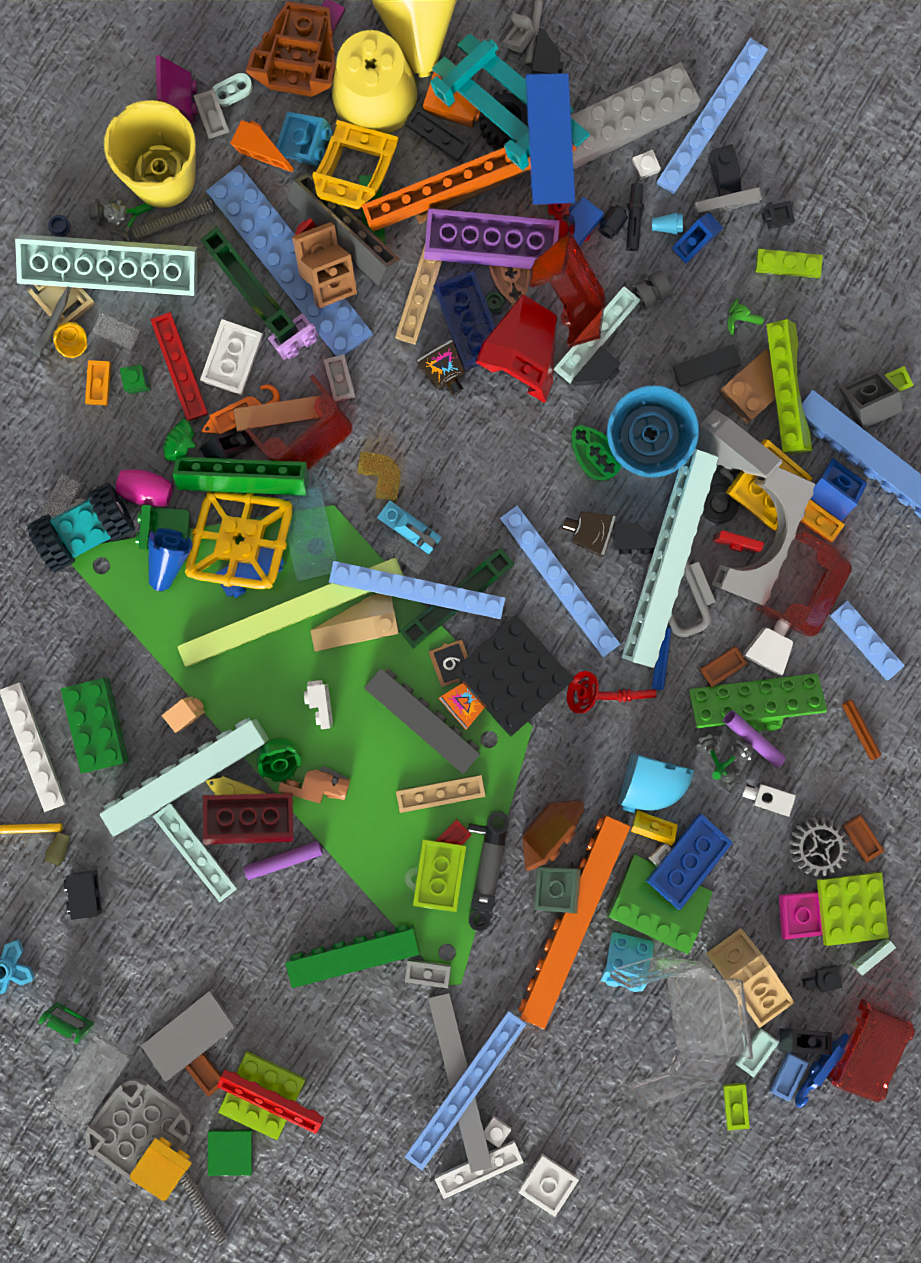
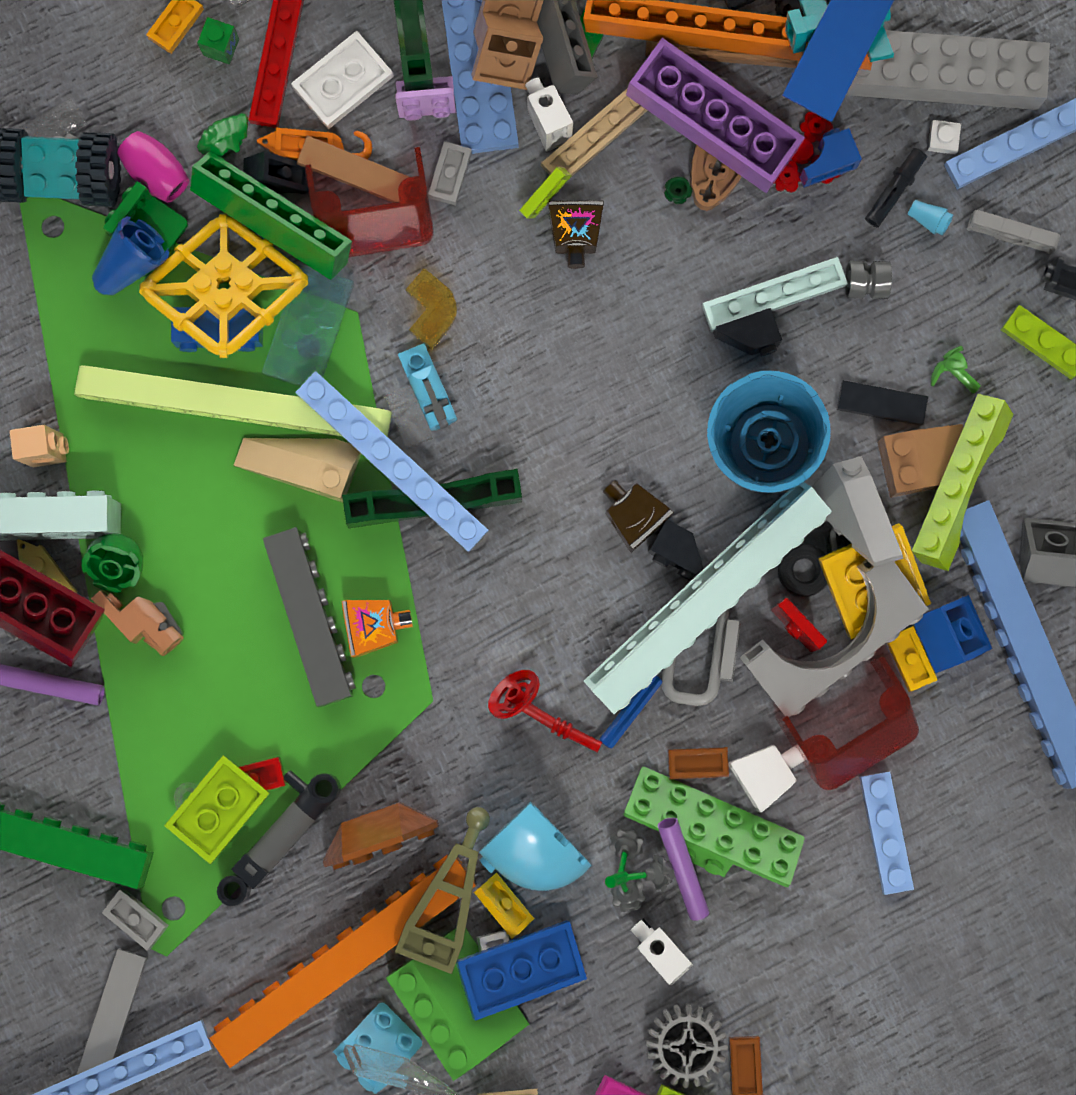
camera: 30 degrees right, 5 degrees down
white plate [304,680,334,729] -> none
tan plate [396,775,485,813] -> none
piece [428,639,468,687] -> none
clear blue brick [433,270,496,371] -> none
black plate [453,615,574,737] -> none
red wedge [476,294,557,403] -> none
light blue plate [500,506,620,657] -> none
clear red windscreen [530,234,606,347] -> none
sand green tile [534,866,581,914] -> none
green piece [571,425,622,481] -> none
black brick [598,205,628,239] -> none
blue slope [672,212,723,263] -> none
black slope [708,144,742,196] -> none
dark orange axle [842,700,881,760] -> none
none -> olive plate [395,807,490,974]
none -> lime tile [519,167,572,219]
none -> white torso [525,77,573,152]

